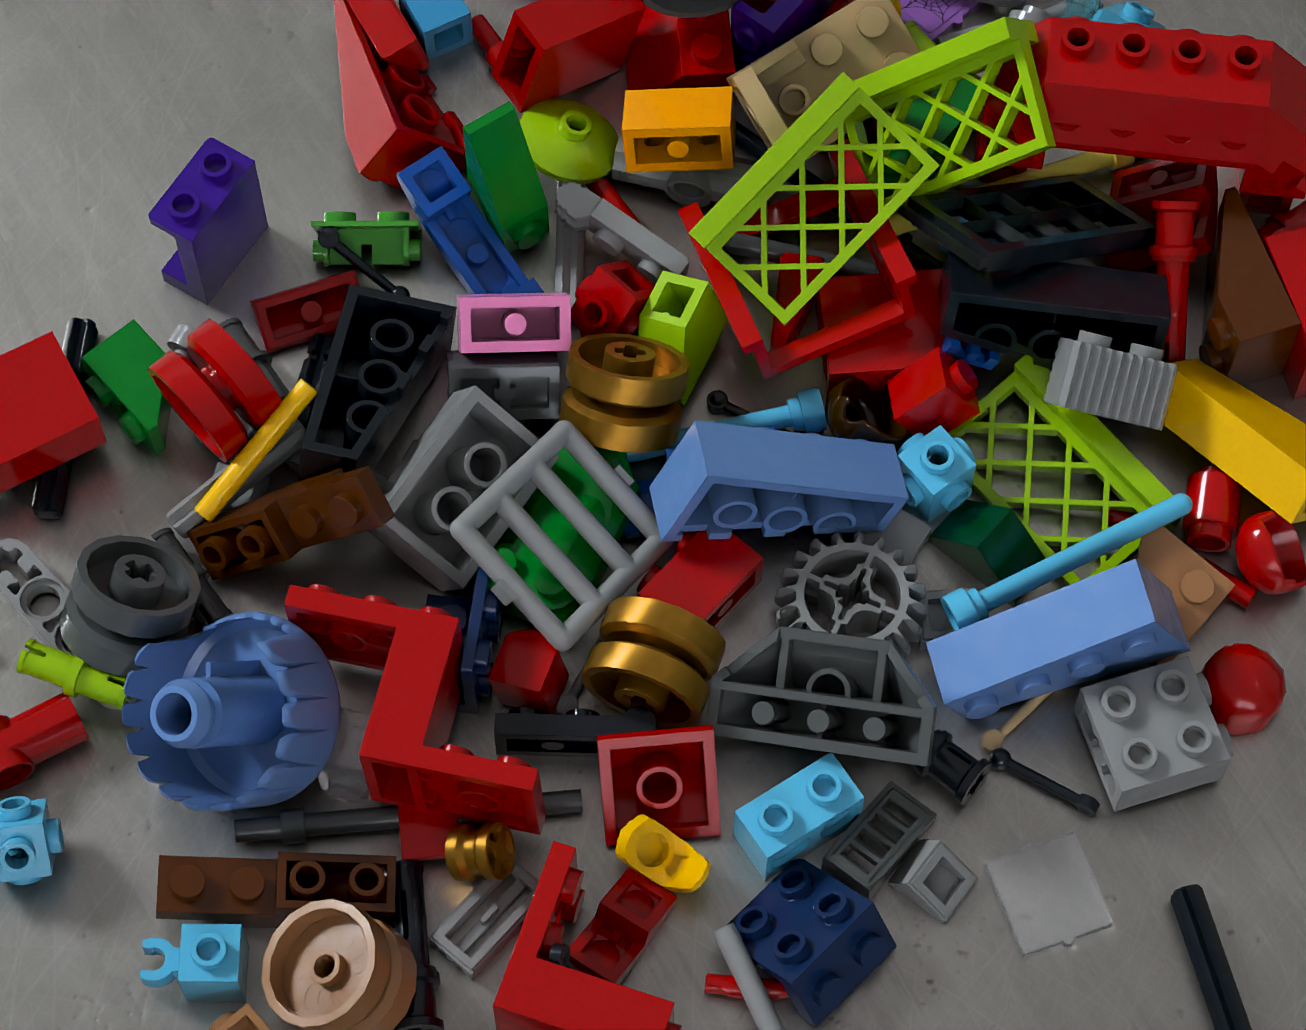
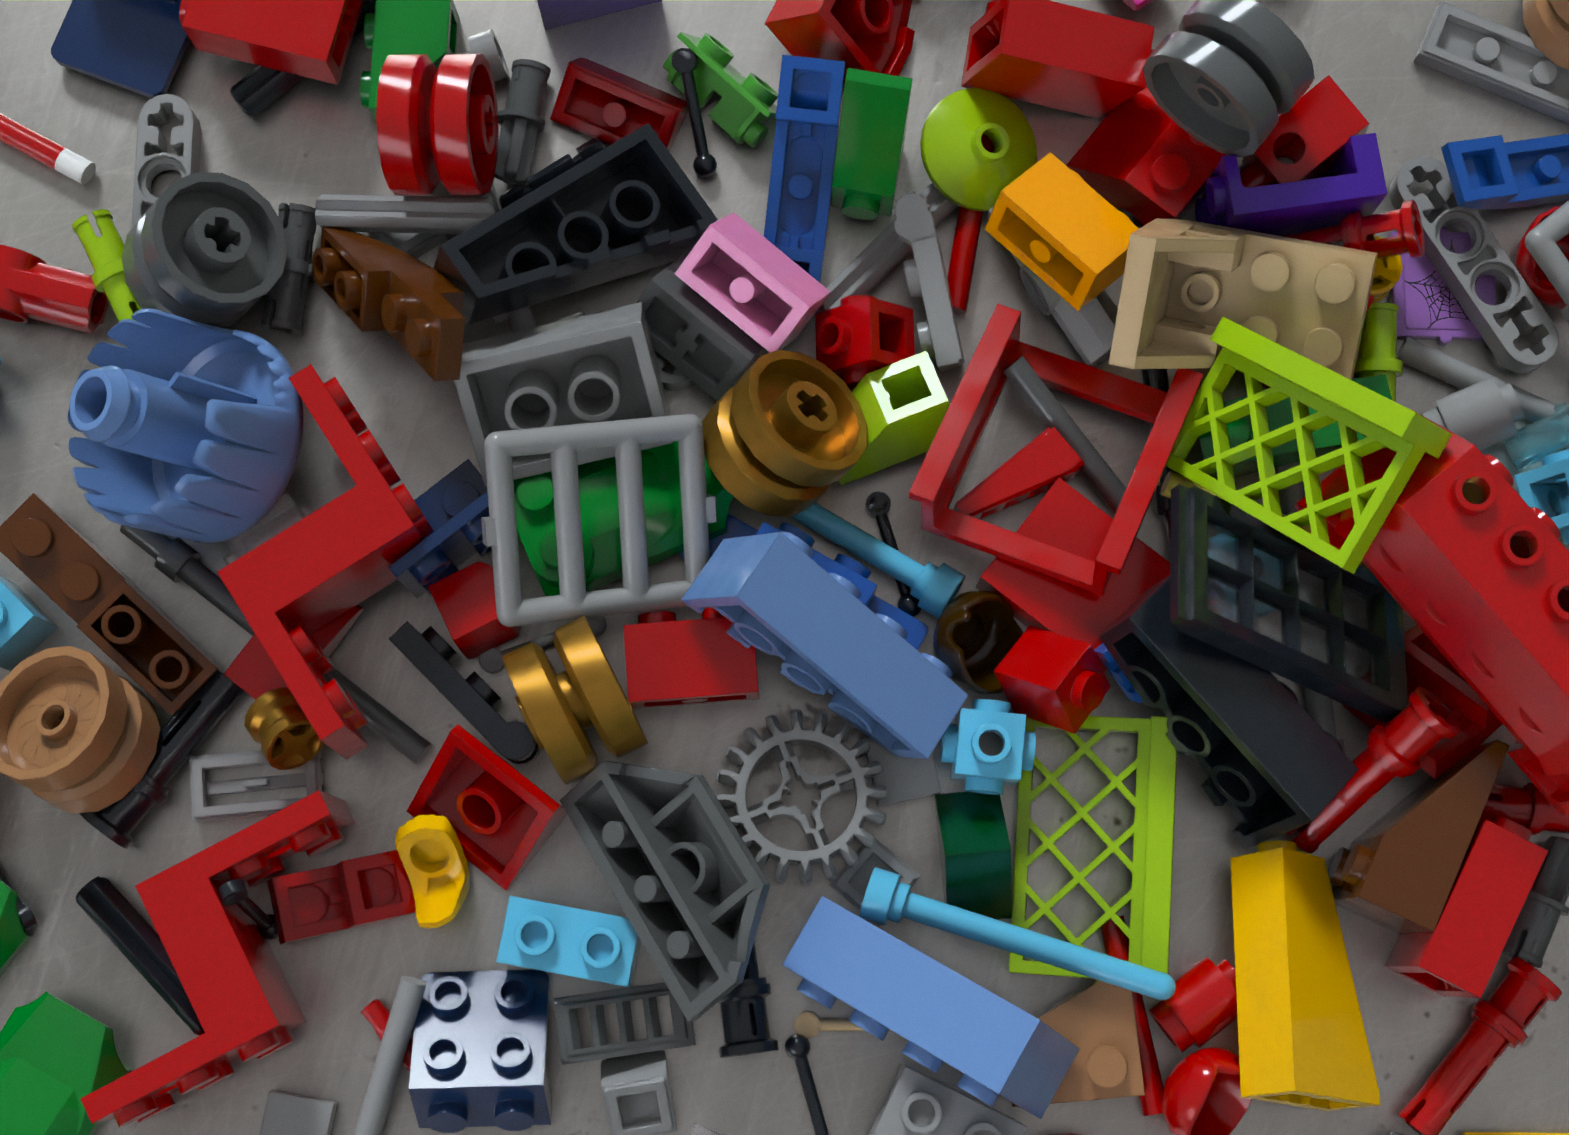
camera: 45 degrees right, 15 degrees up
yellow bar [194,378,318,522] -> none
lime fence [689,72,940,325] -> none
light grey brick [1044,330,1178,431] -> none

